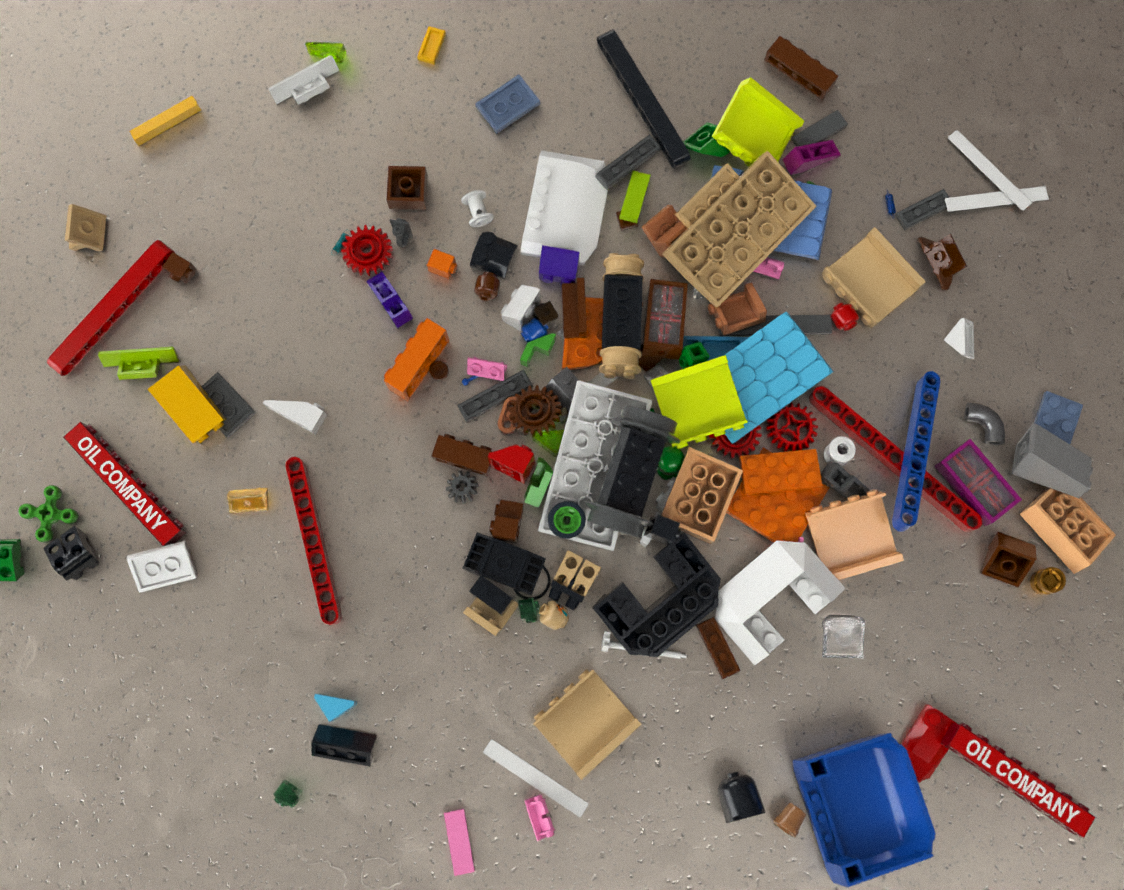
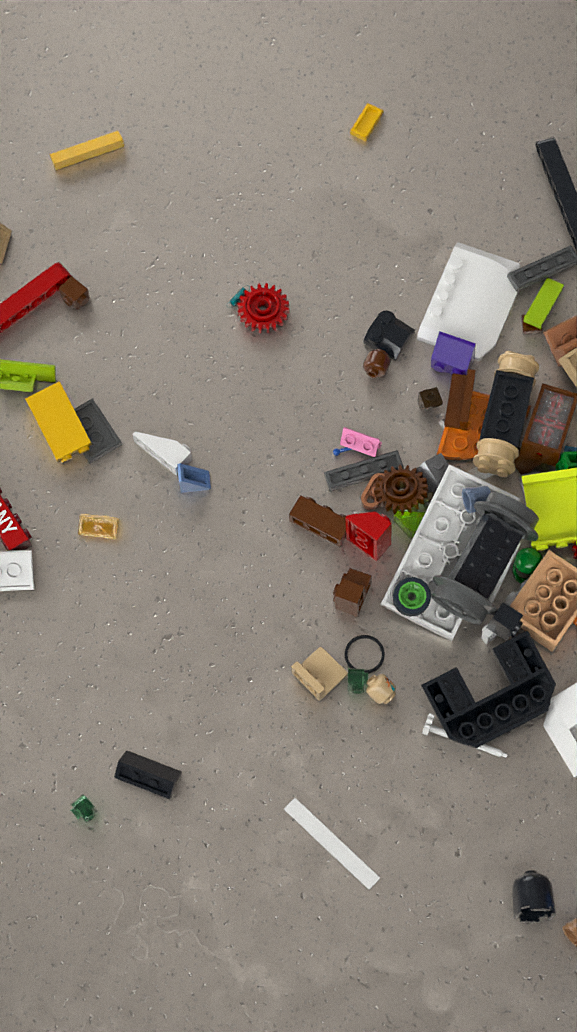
camera: 15 degrees right, 10 degrees down
white bracket [268,55,339,105] -> none
red beam [285,457,342,625] -> none
clear neon green slope [305,42,346,64] -> none
medium azure slope [314,694,358,722] -> none
dark purple slope [366,272,413,328] -> none
orange brick [384,318,450,402] -> none
reddish brown brick [386,166,428,210] -> none
dark grey hinge [390,218,413,247] -> none
orange brick [427,249,457,279] -> none
reddish brown tile [429,361,449,381] -> none
bright pink tile [444,809,475,876] -> none
dark grey gear [446,471,479,504] -> none
white hose [461,190,494,227] -> none
black plate [462,532,546,596] -> none
black brick [469,575,514,616] -> none
sand blue plate [475,75,540,134] -> none
white slope [501,285,541,332] -> none
blue head [520,318,549,343] -> none
bright green slope [520,333,556,367] -> none
bright green slope [524,457,553,508] -> none
bright pink hinge [524,794,555,841] -> none
tan panel [533,669,641,780] -> none
tan hips [549,550,601,611] -> none
reddish brown tile [696,617,741,679] -> none
none -> medium blue slope [177,463,211,493]
none -> sand blue piece [462,486,491,514]

